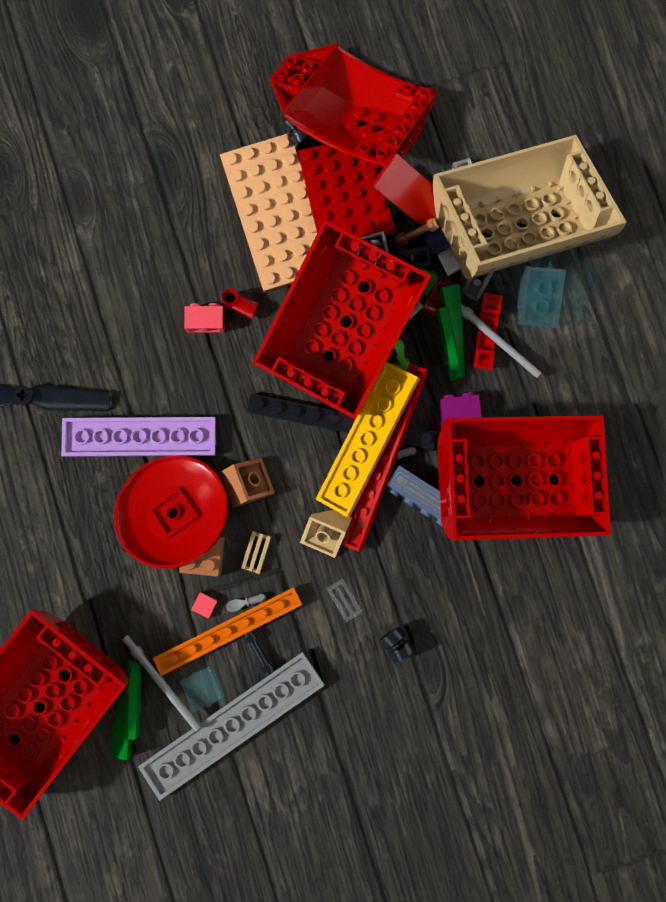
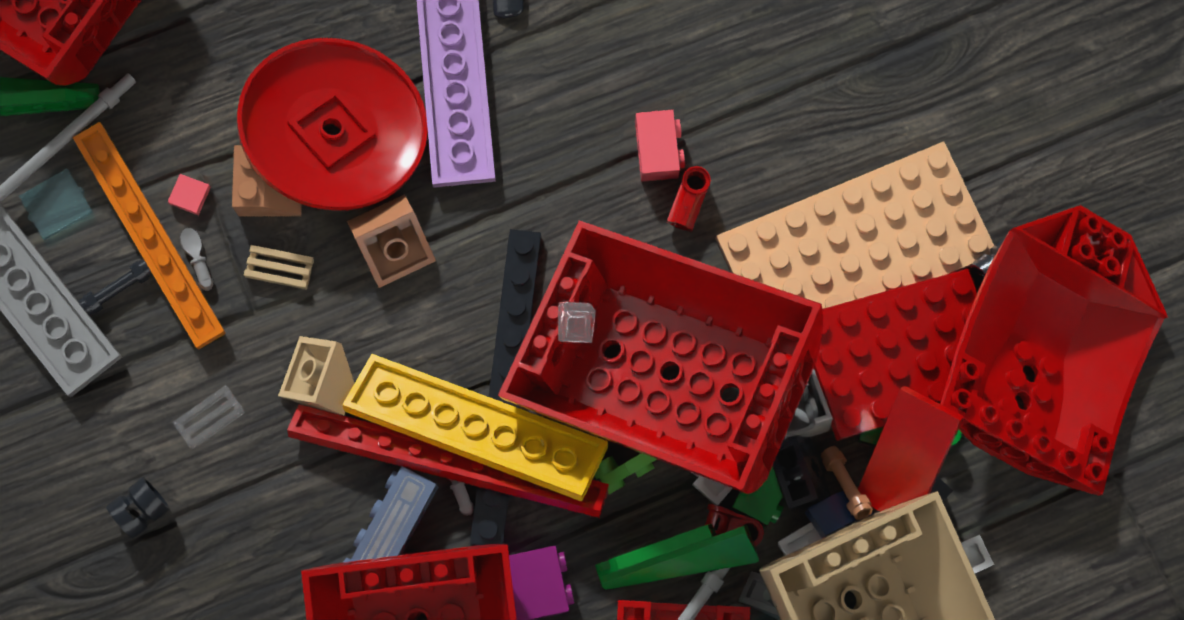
camera: 80 degrees right, 5 degrees down
none -> clear slope [558,302,596,343]

